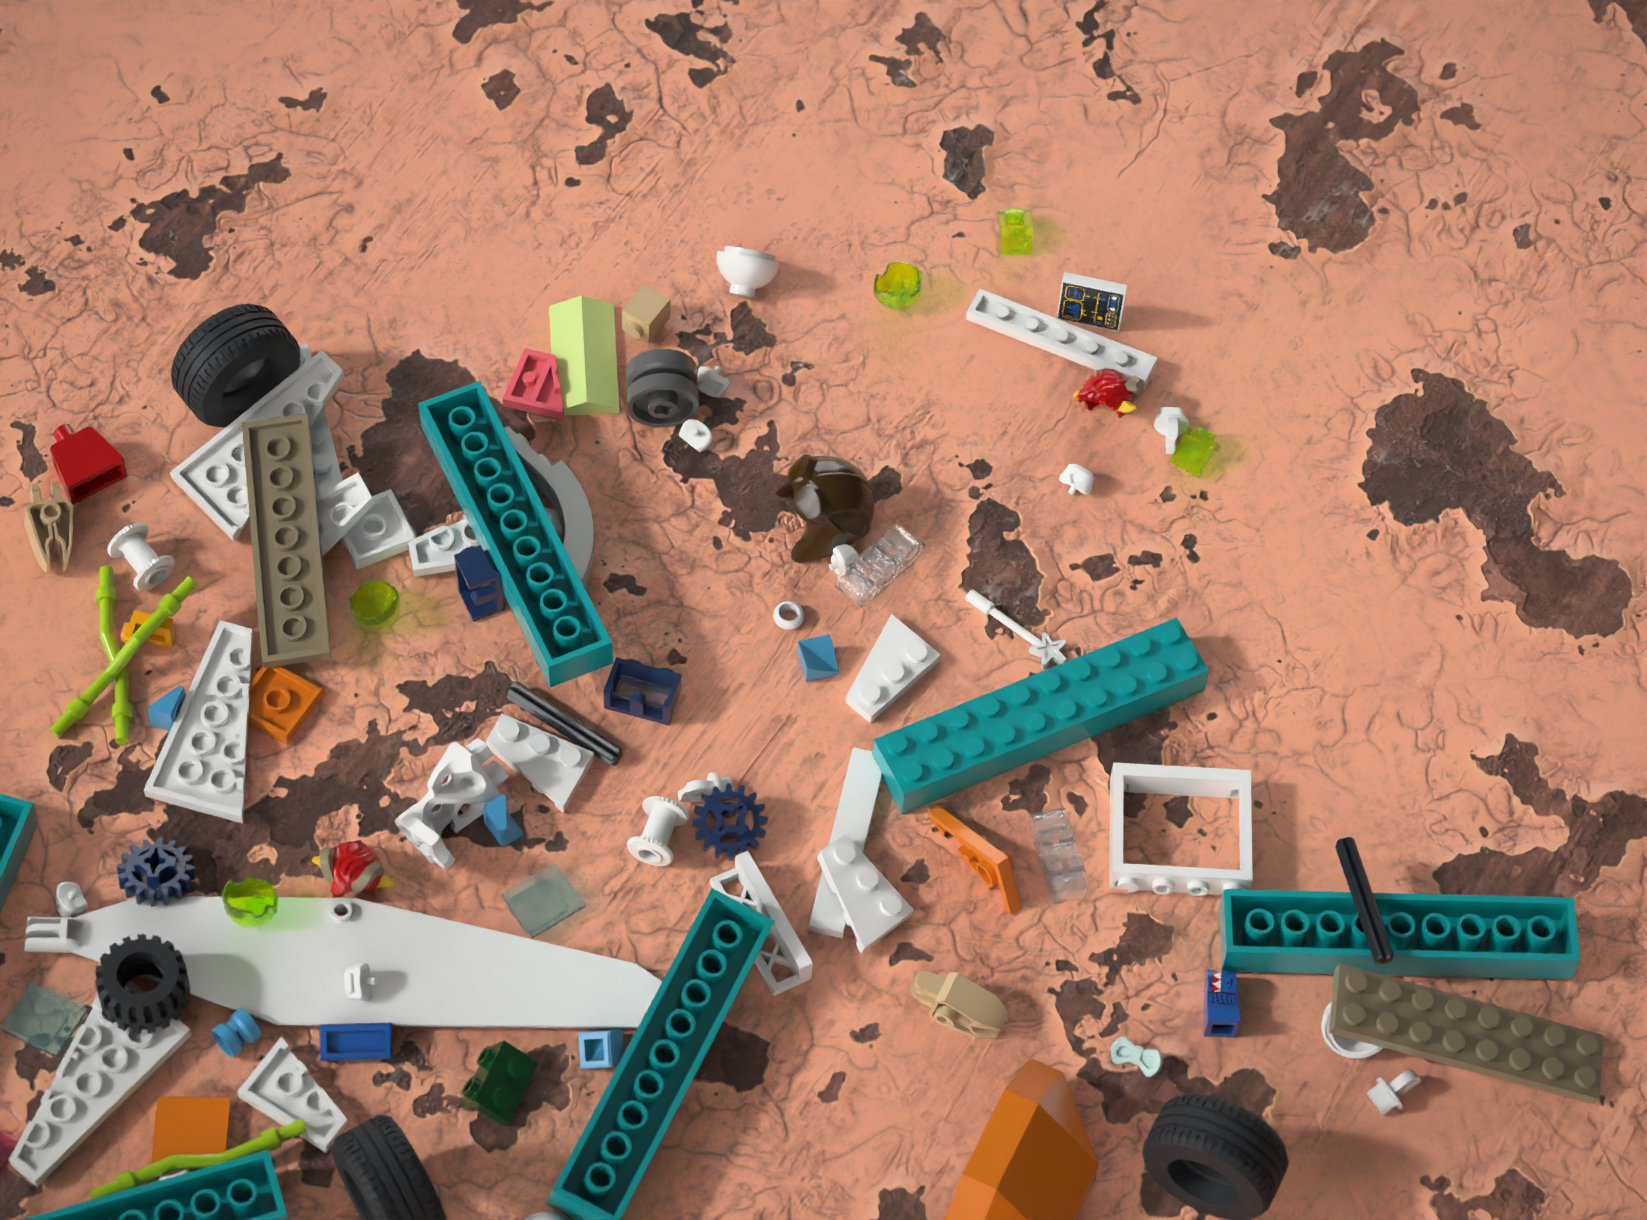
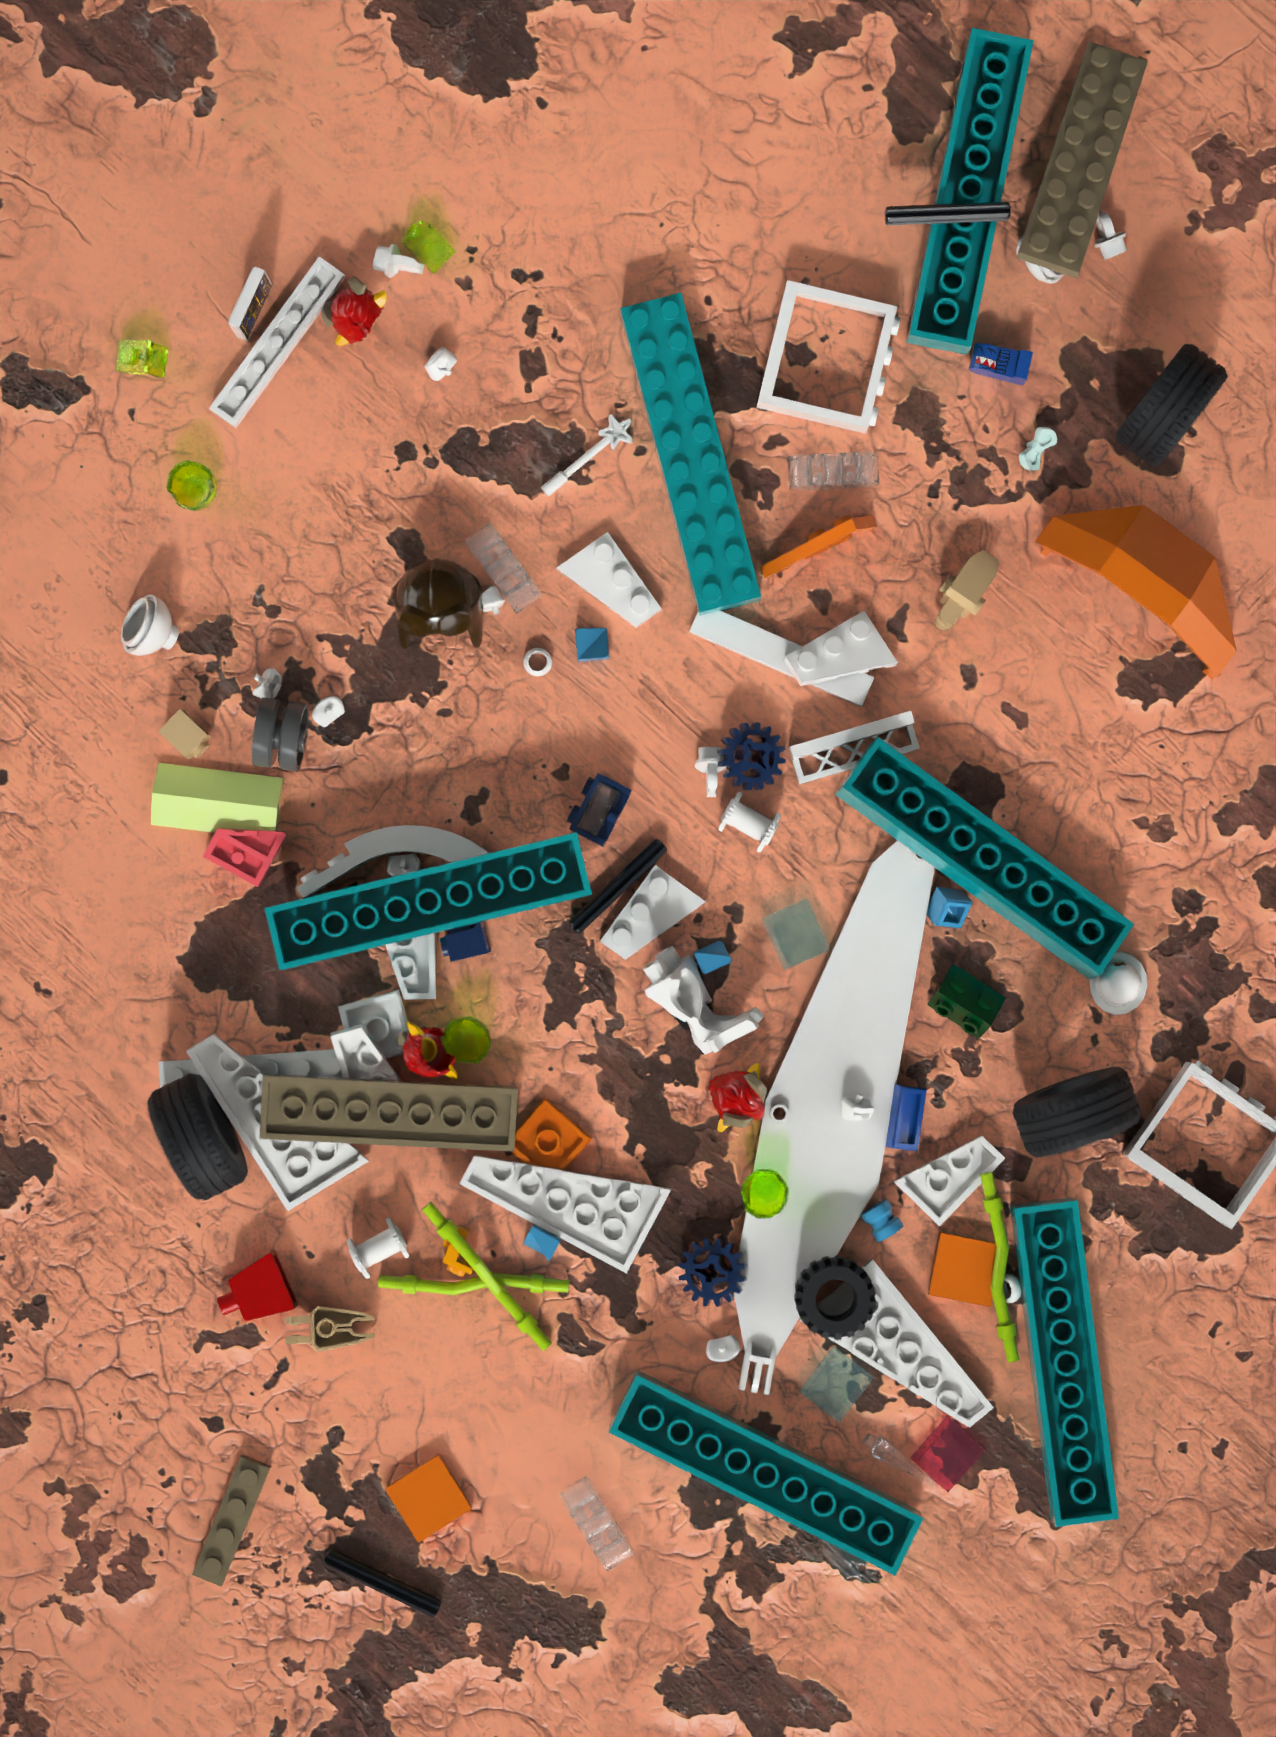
camera: 75 degrees left, 30 degrees up
none -> red hair [396,1021,458,1080]

